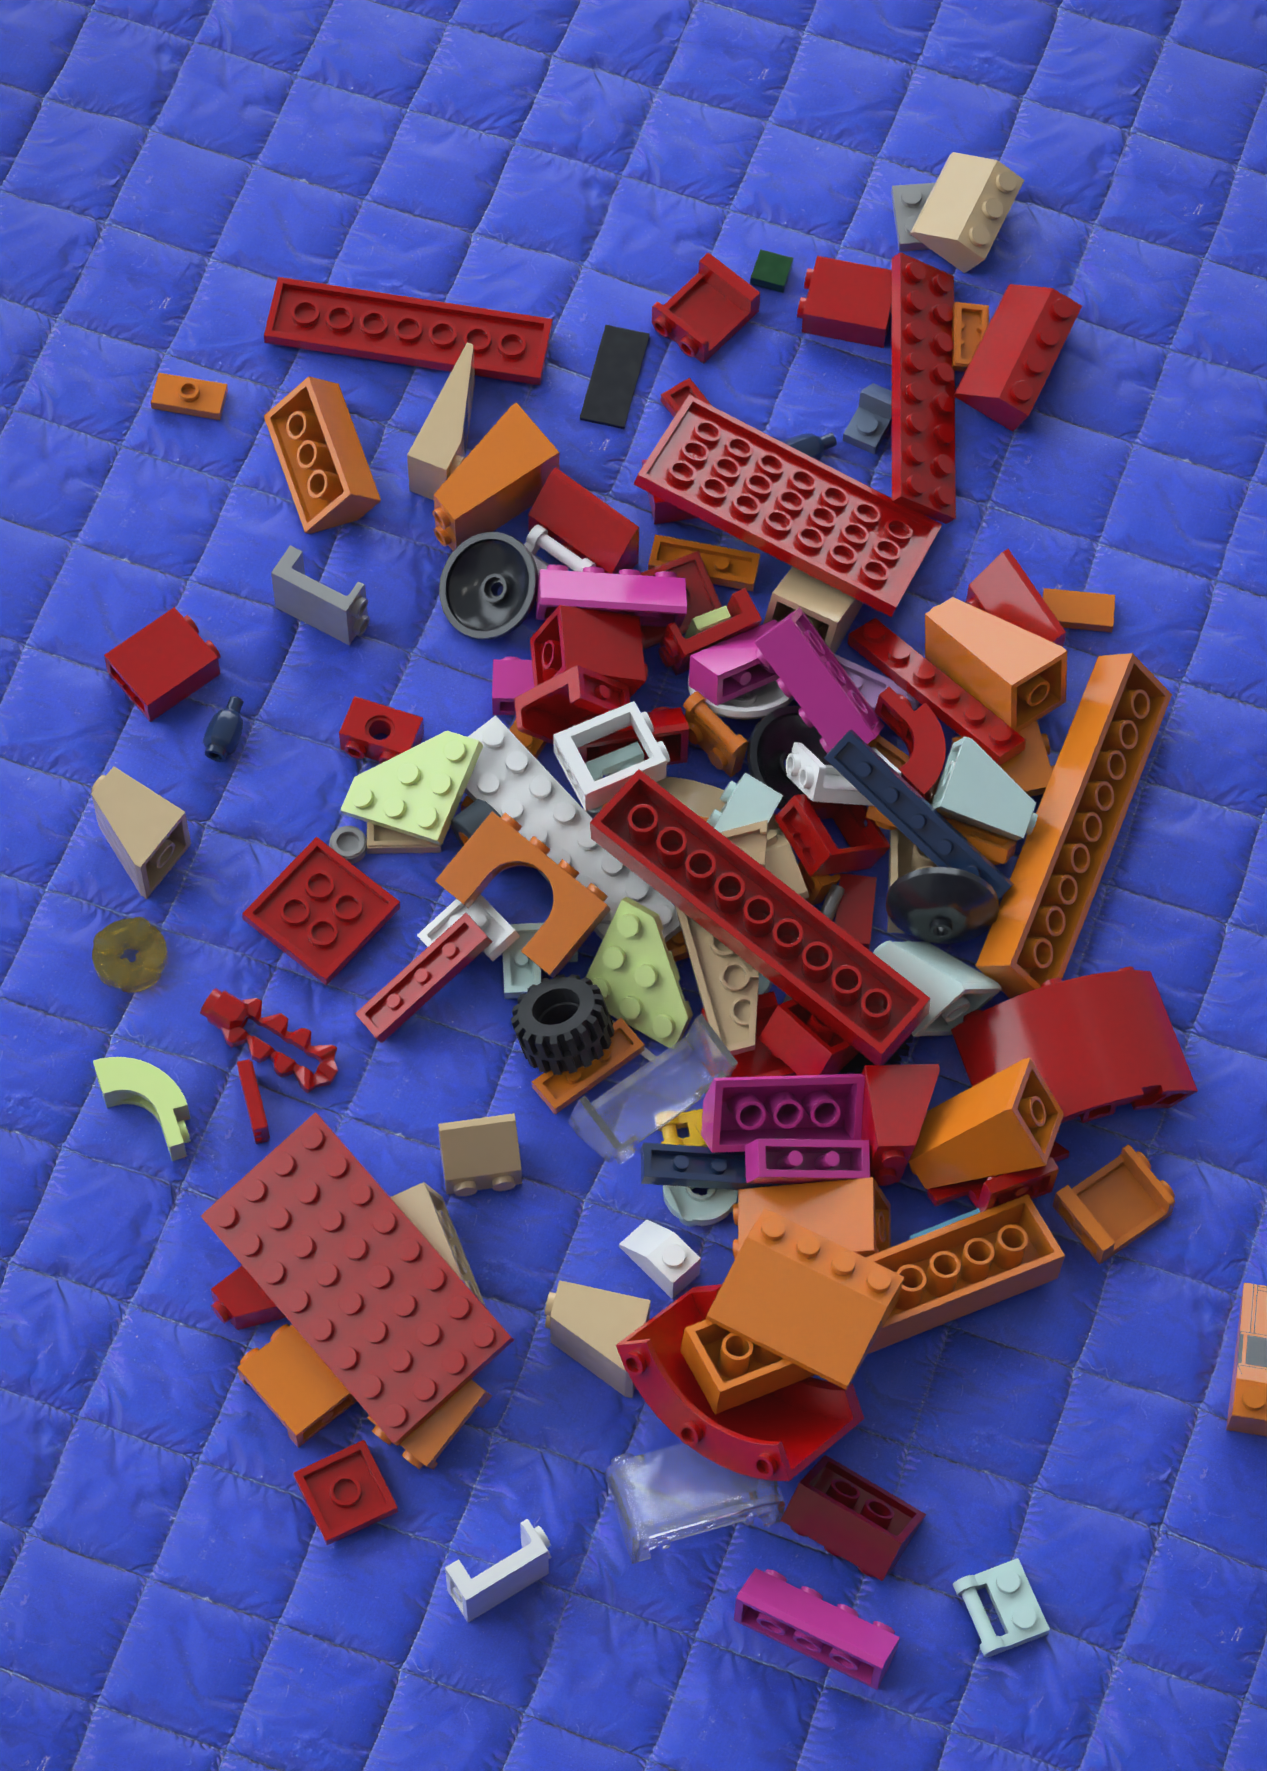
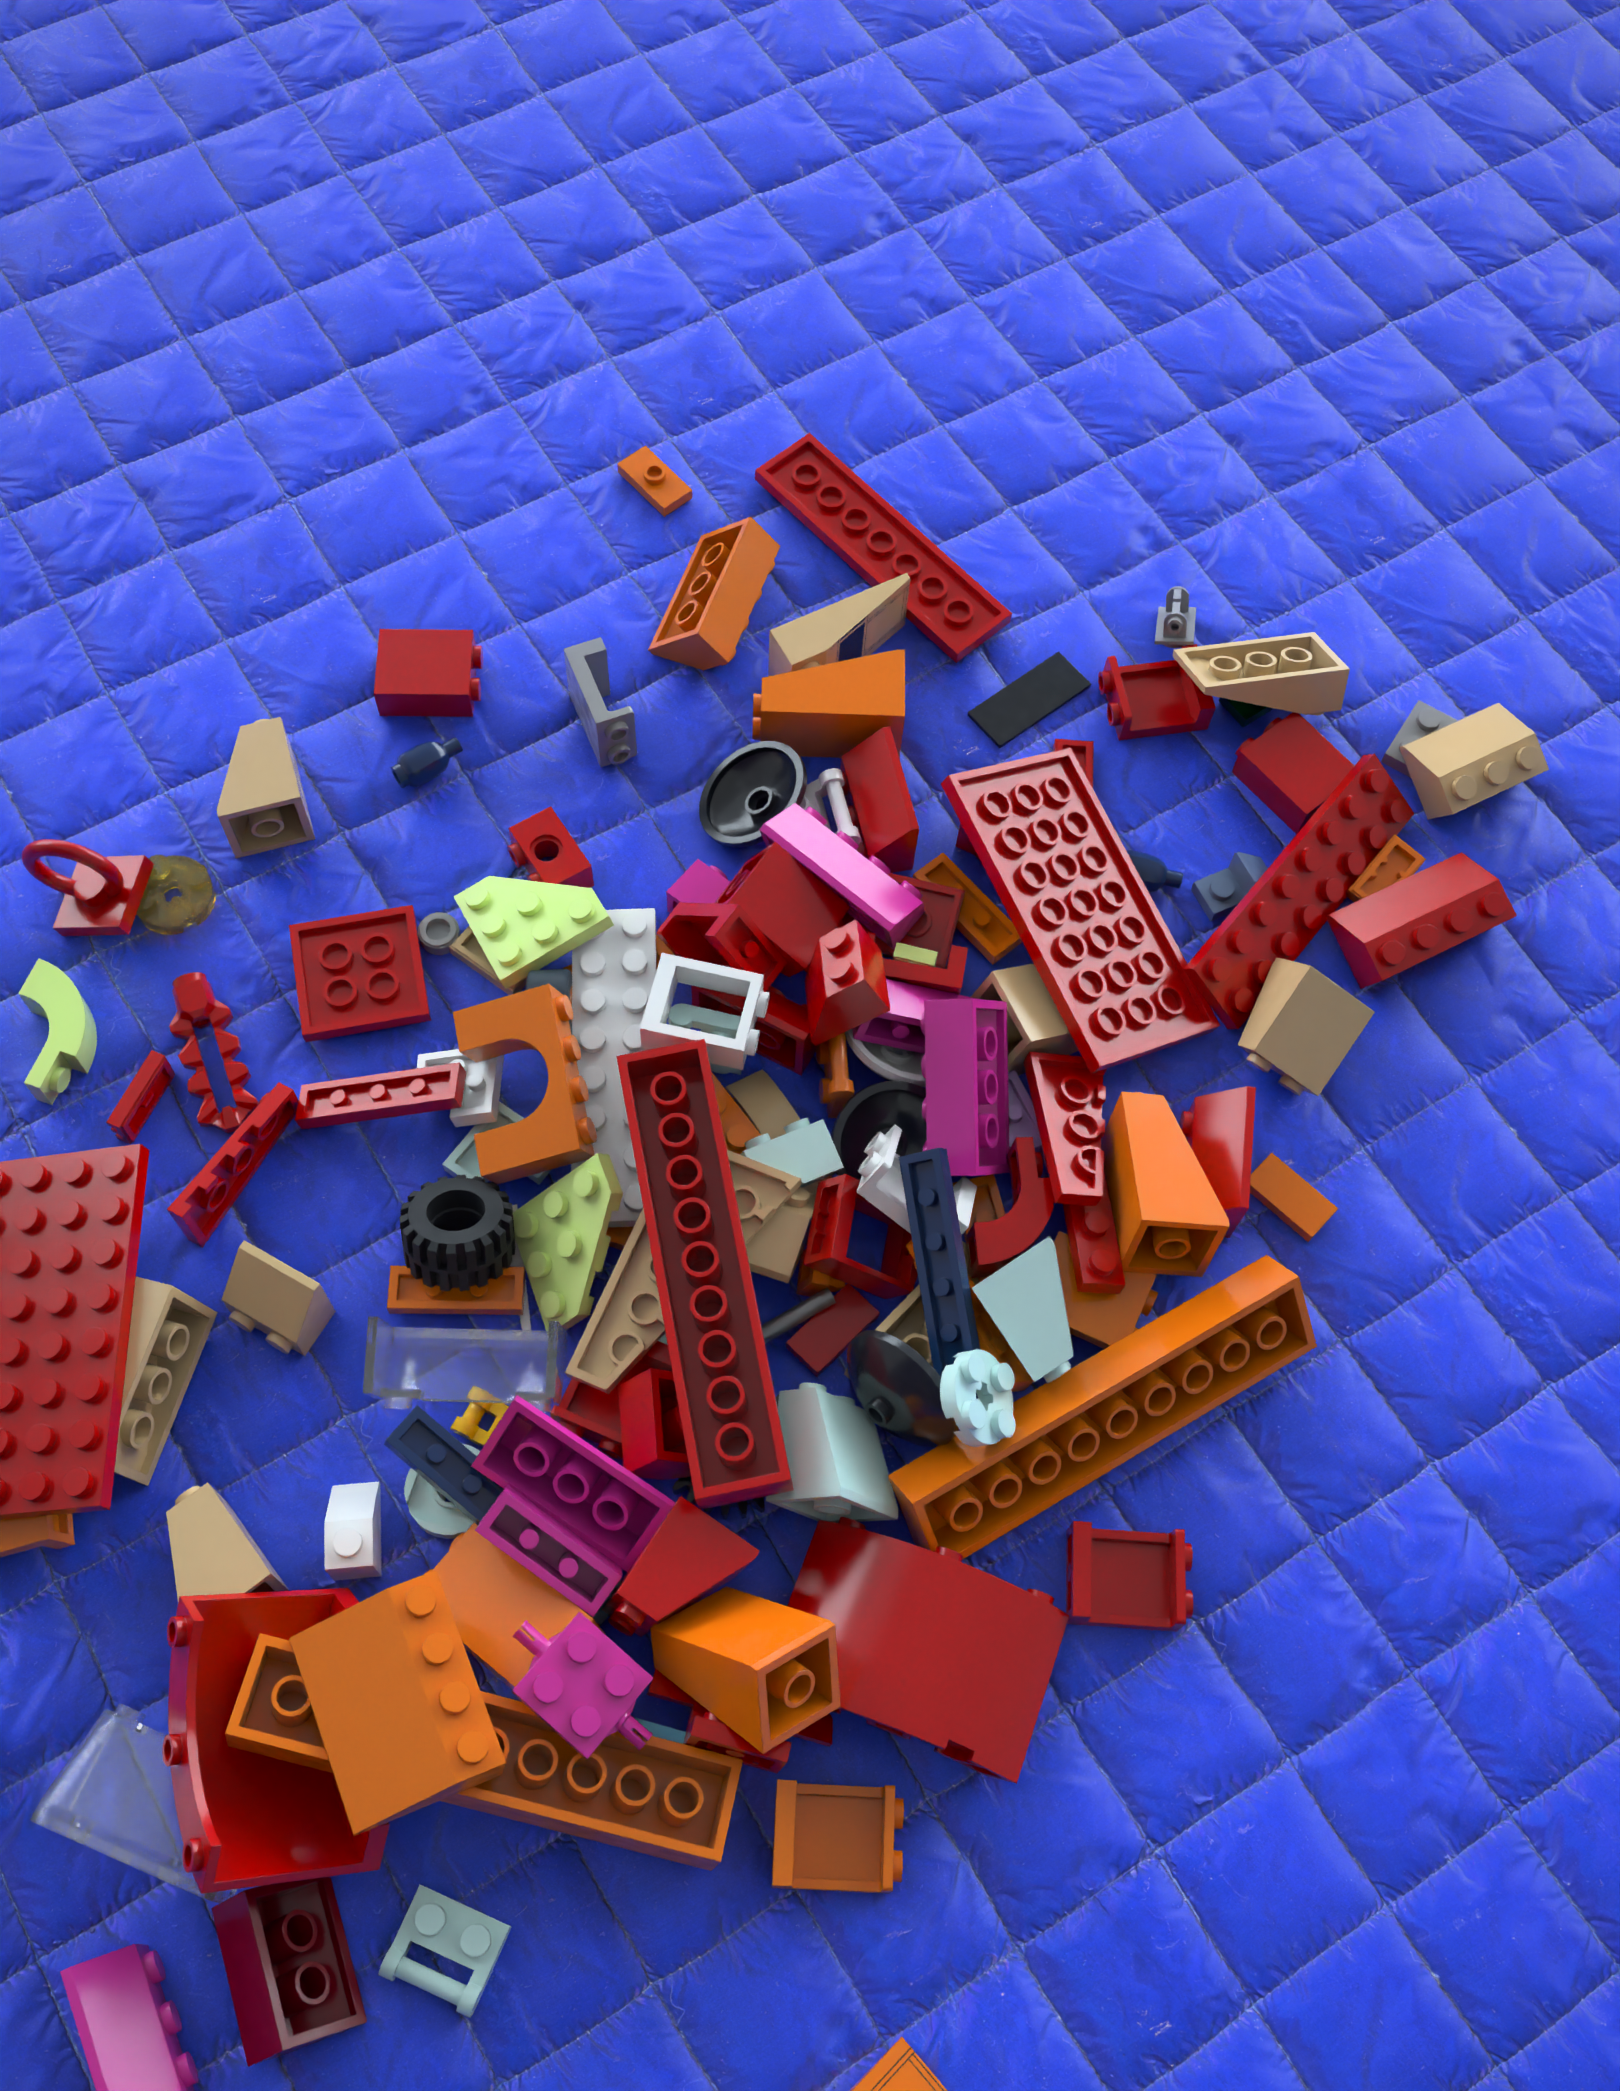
camera: 35 degrees right, 0 degrees up
none -> red tile [21,839,154,936]
none -> red wing [167,1082,298,1248]
none -> light aqua plate [378,1885,512,2018]
none -> dark pink plate [511,1611,654,1759]
none -> red slope [804,920,890,1046]
none -> light aqua plate [940,1349,1016,1447]
none -> red wing [1023,1052,1107,1206]
none -> red panel [1066,1521,1193,1632]
none -> light grey hinge [1155,586,1196,648]
none -> tan slope [1173,632,1350,715]
none -> tan slope [1238,958,1375,1096]

